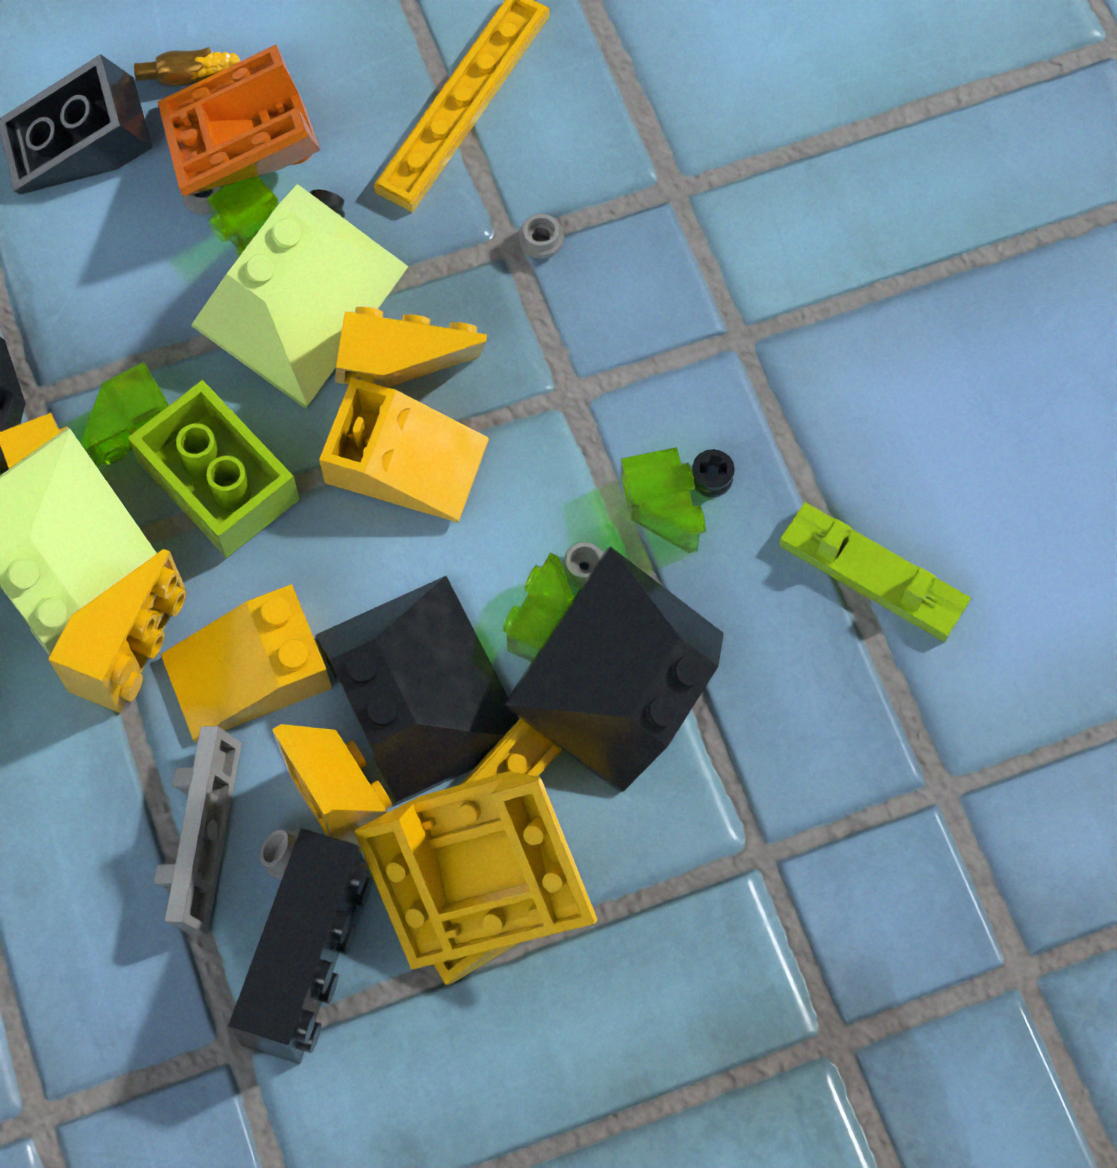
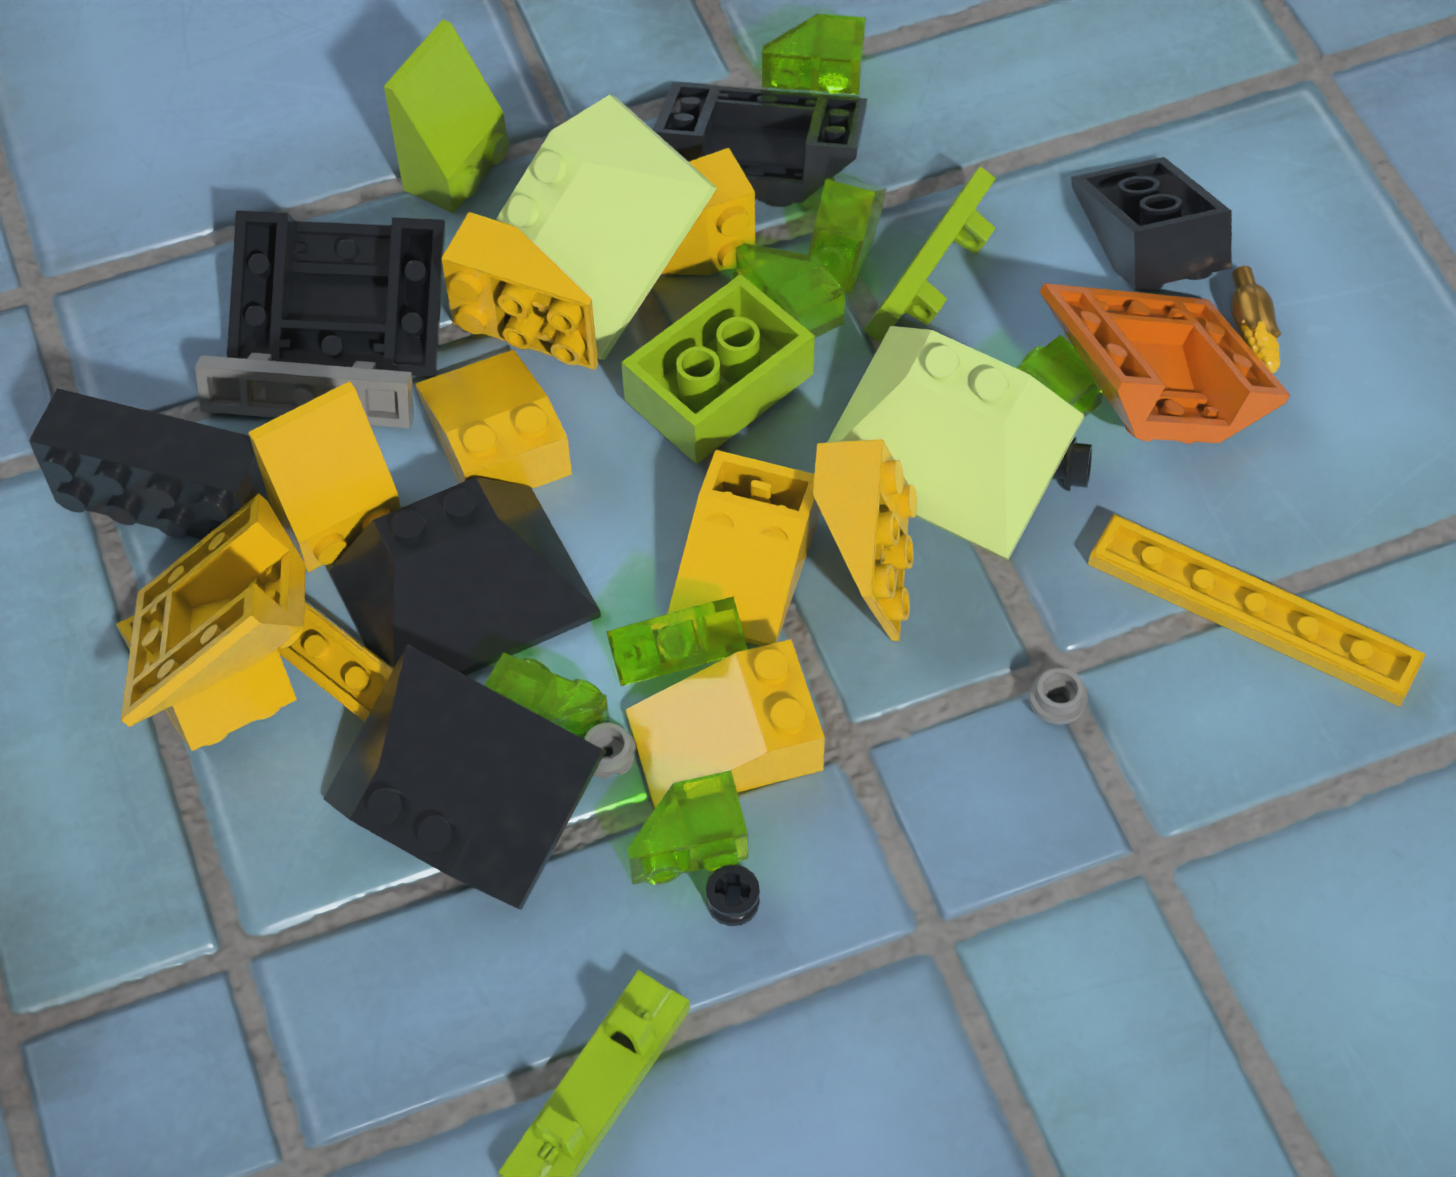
camera: 90 degrees right, 10 degrees down
none -> black slope [227,211,446,378]
none -> clear neon green slope [606,596,748,686]
none -> yellow slope [625,639,825,814]
none -> clear neon green slope [802,176,887,293]
none -> lime hinge [863,166,996,342]

